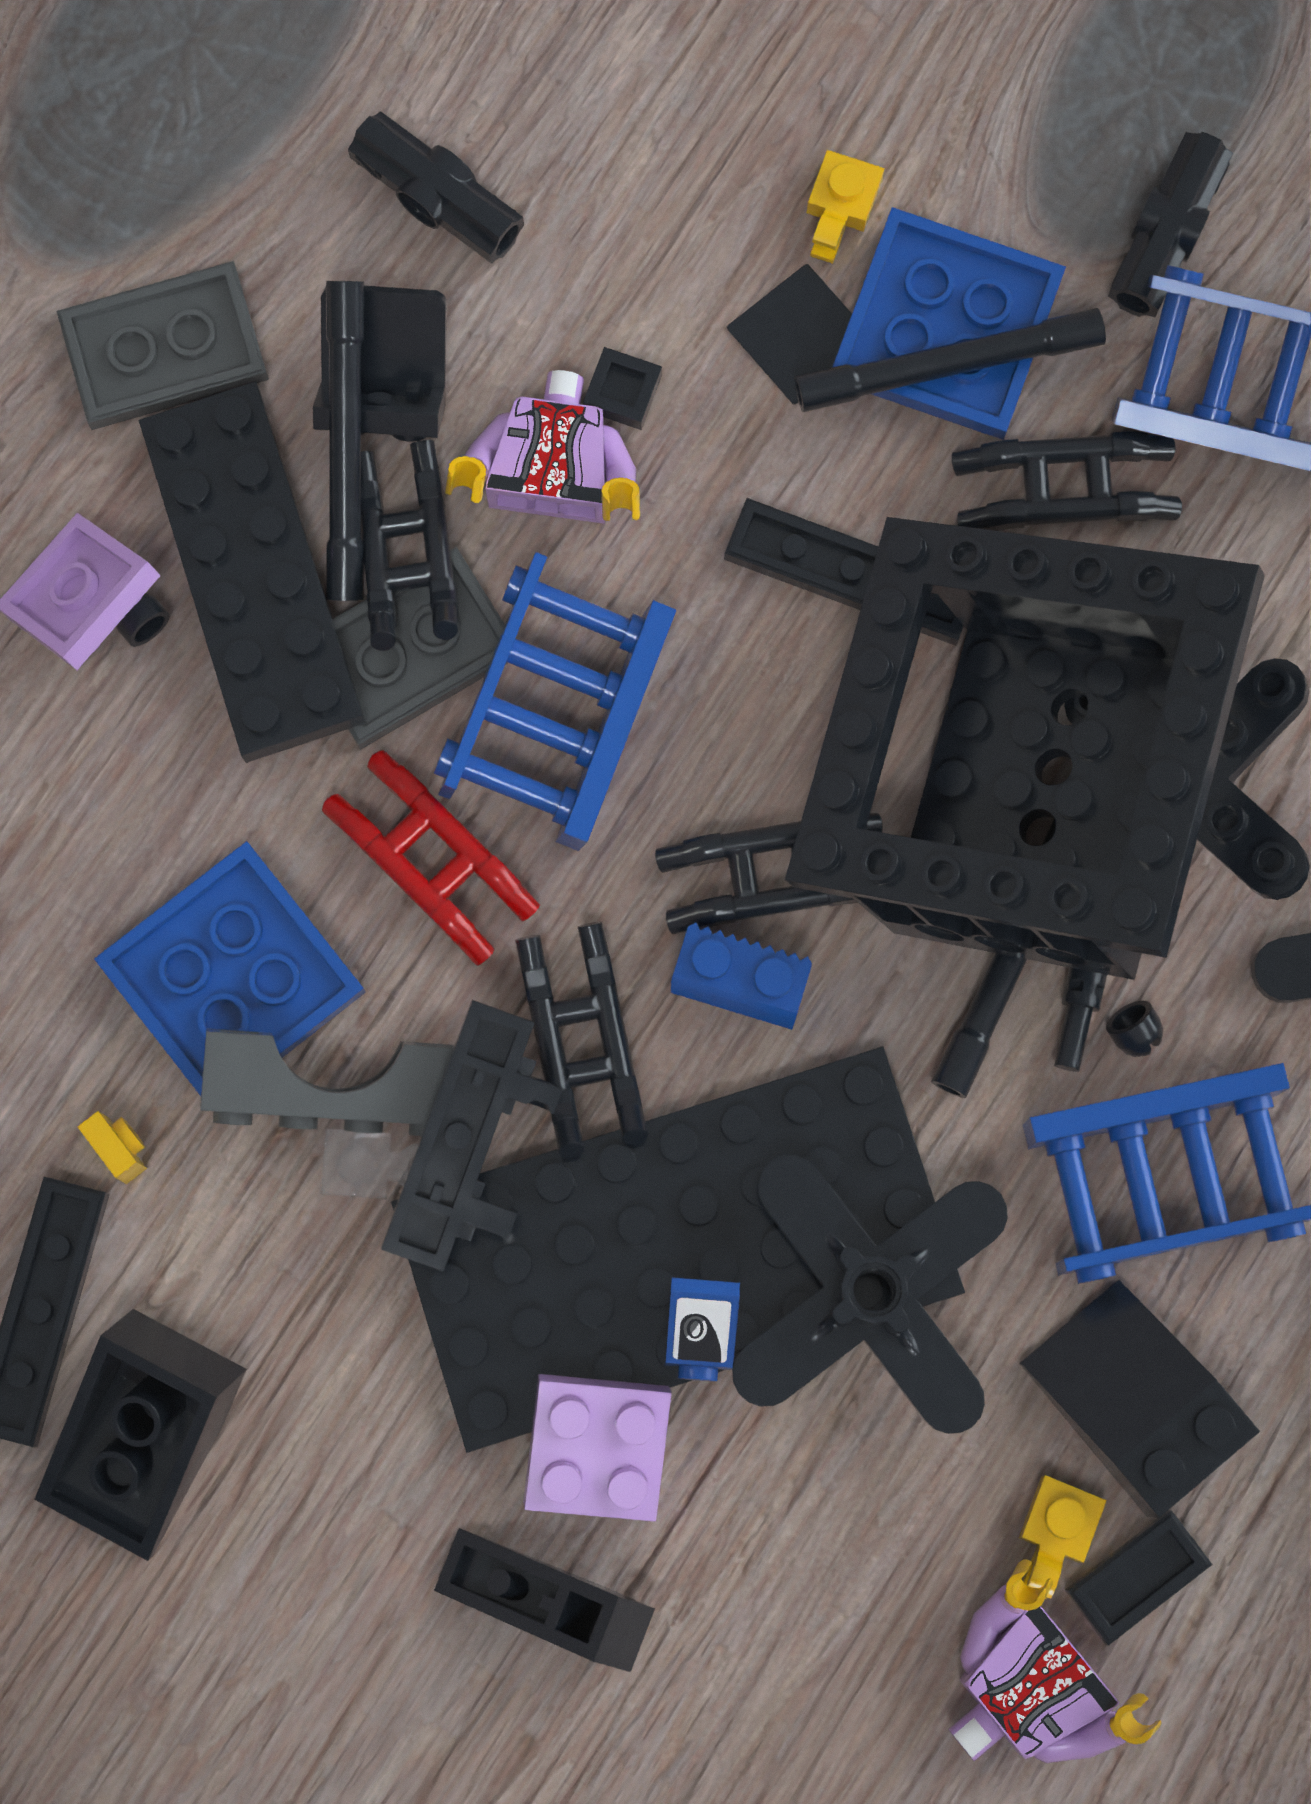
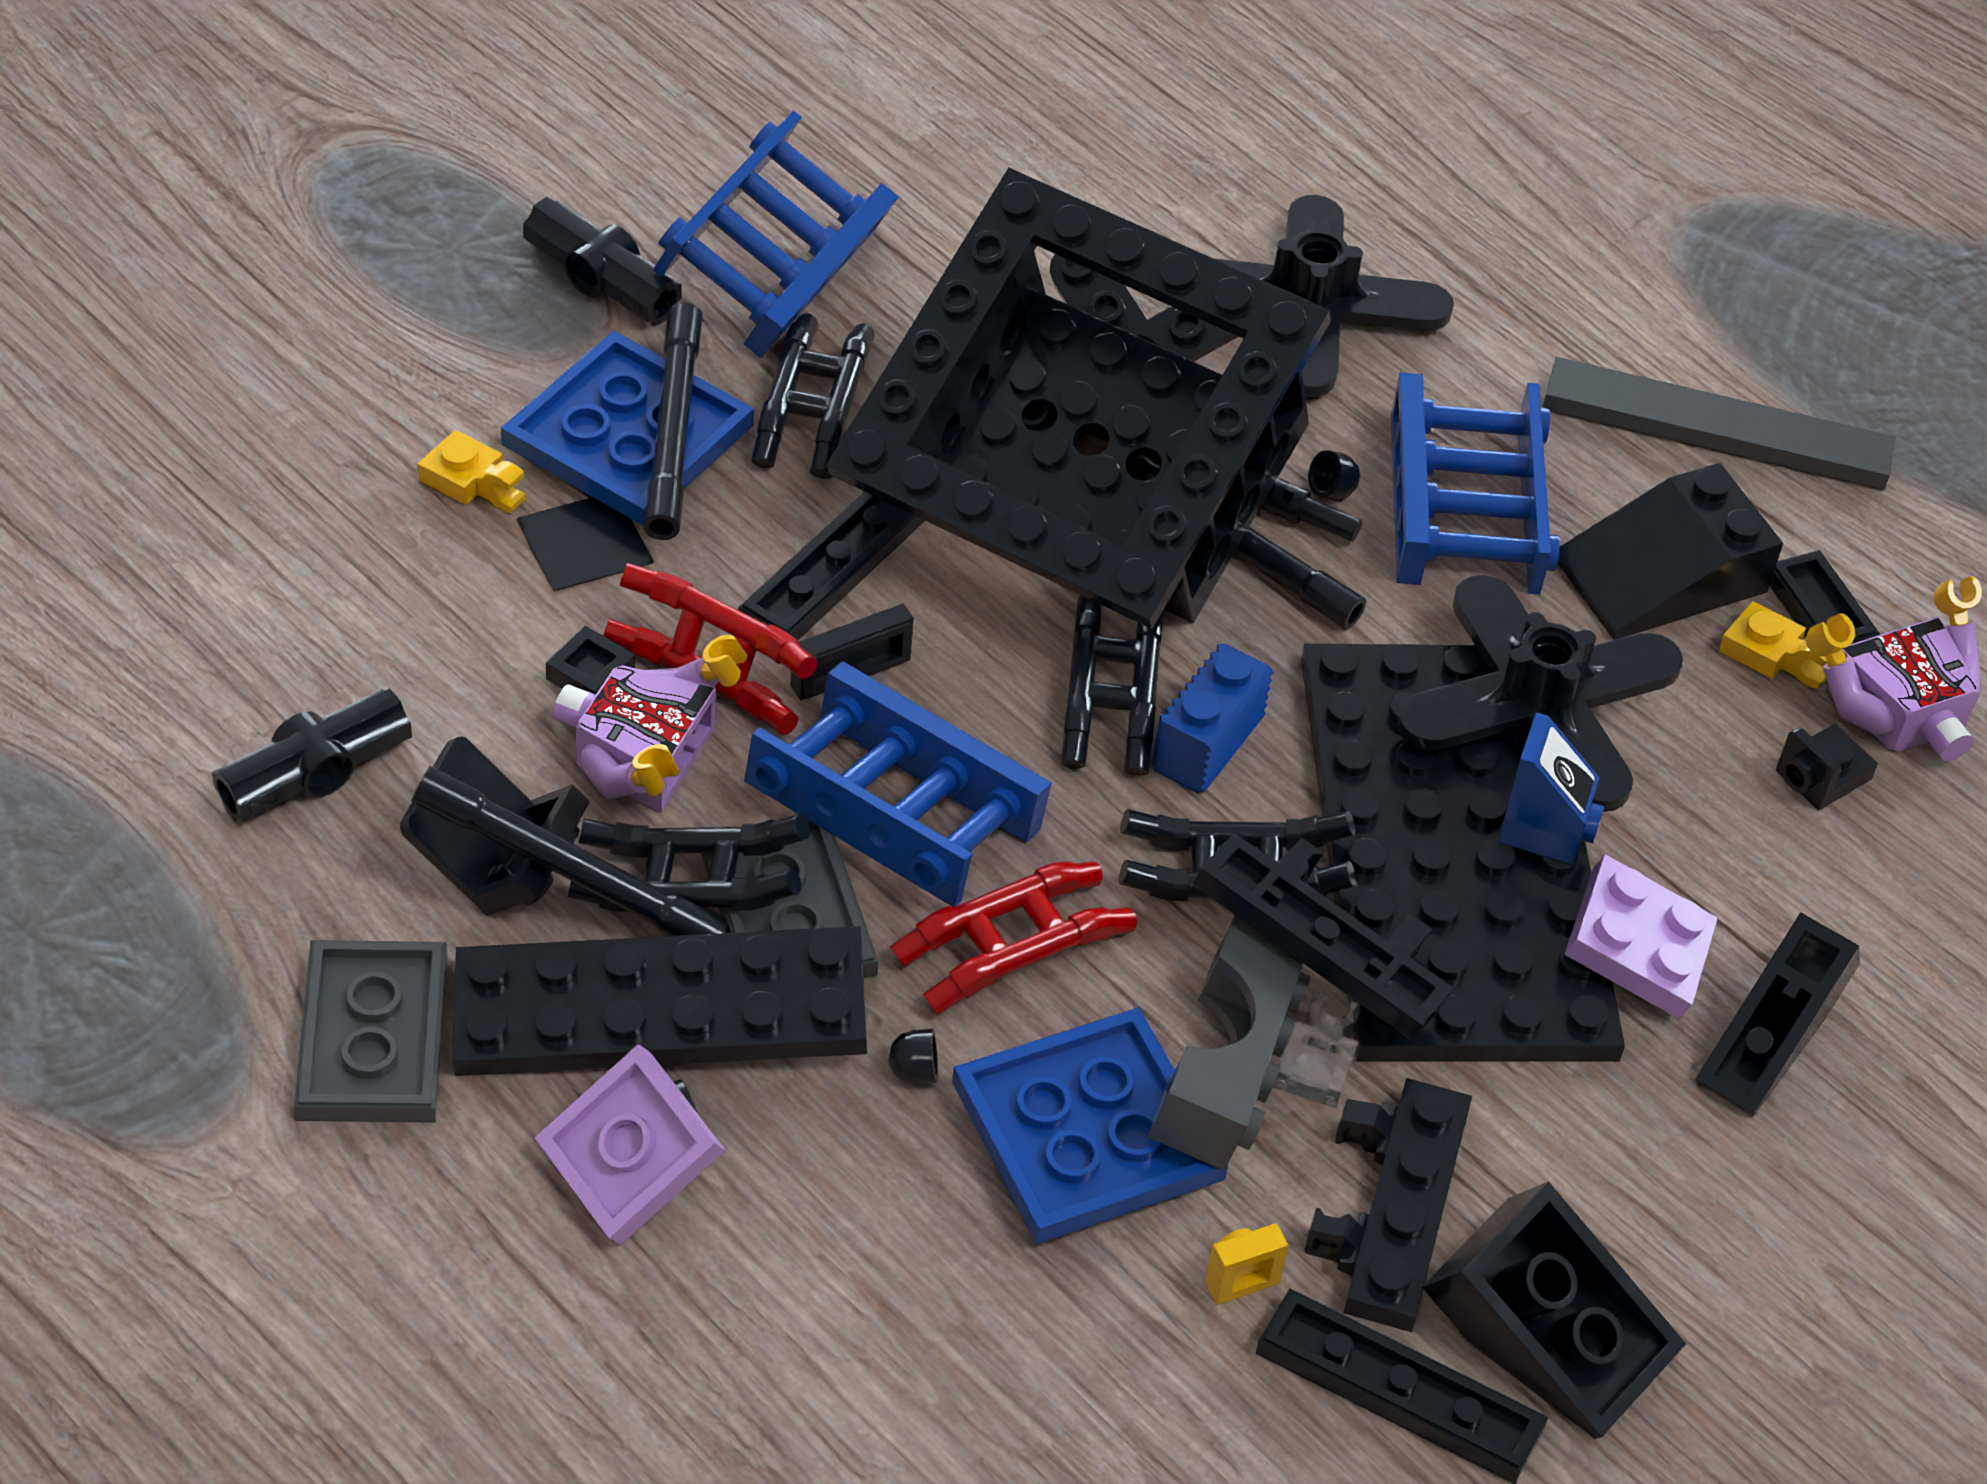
camera: 80 degrees left, 30 degrees down
none -> red piece [603,562,818,735]
none -> black tile [790,603,914,701]
none -> black hinge [888,1028,938,1084]
none -> black hinge [1305,1078,1472,1333]
none -> black bracket [1776,723,1878,811]

